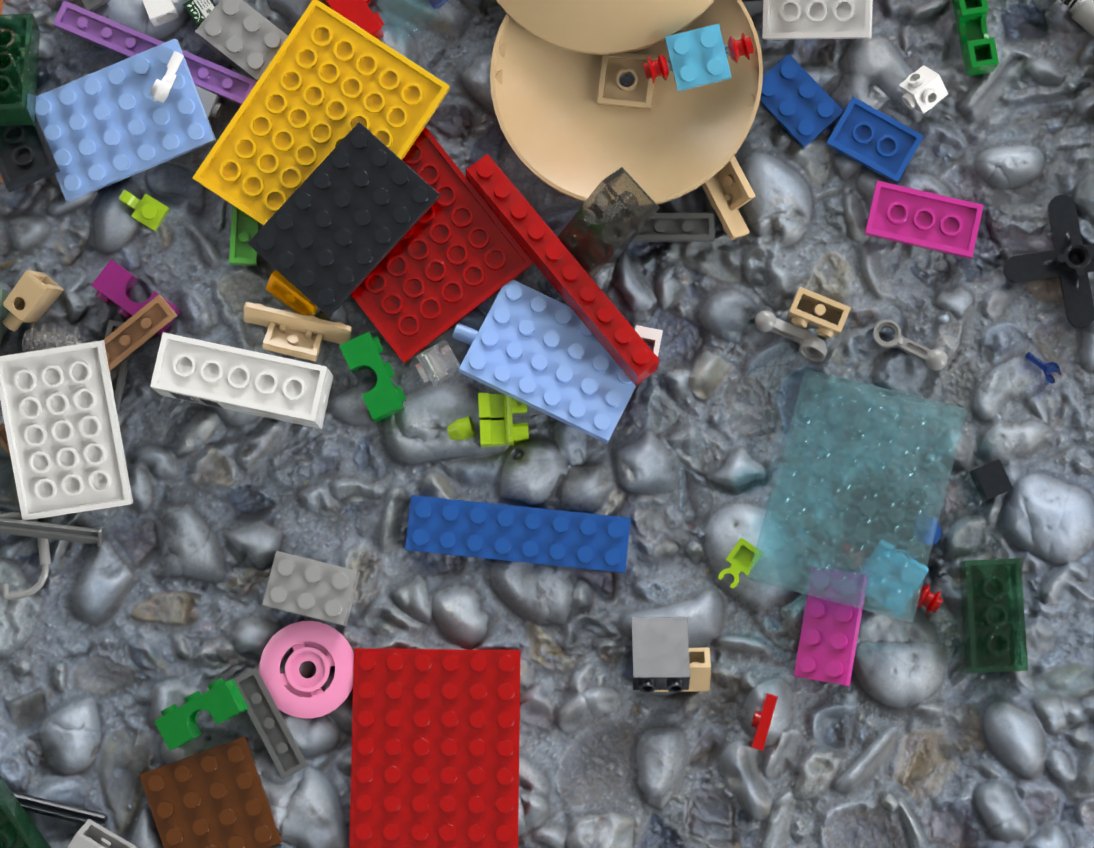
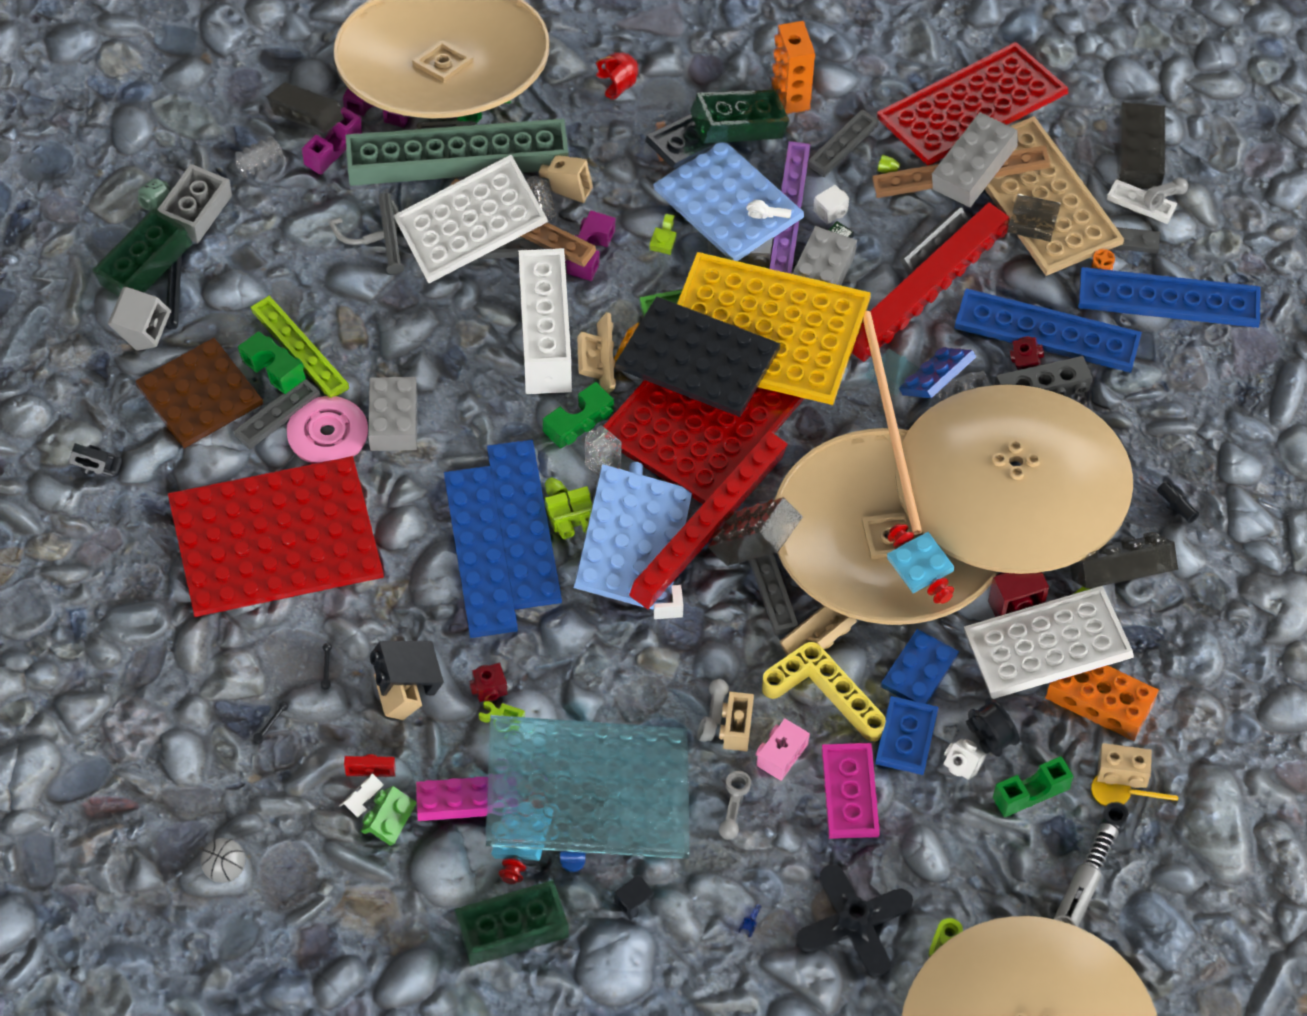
camera: 70 degrees right, 25 degrees down
none -> lime plate [251,295,349,398]
none -> black hinge [253,701,288,744]
none -> black hinge [321,643,332,690]
none -> white piece [339,774,383,818]
none -> bright green bracket [361,786,417,846]
none -> dark red brick [469,662,508,703]
none -> blue plate [487,439,562,610]
none -> bright pink brick [756,719,810,781]
none -> light yellow beam [762,642,886,742]
none -> light nougat piece [863,311,922,535]
none -> black wheel [966,698,1020,757]

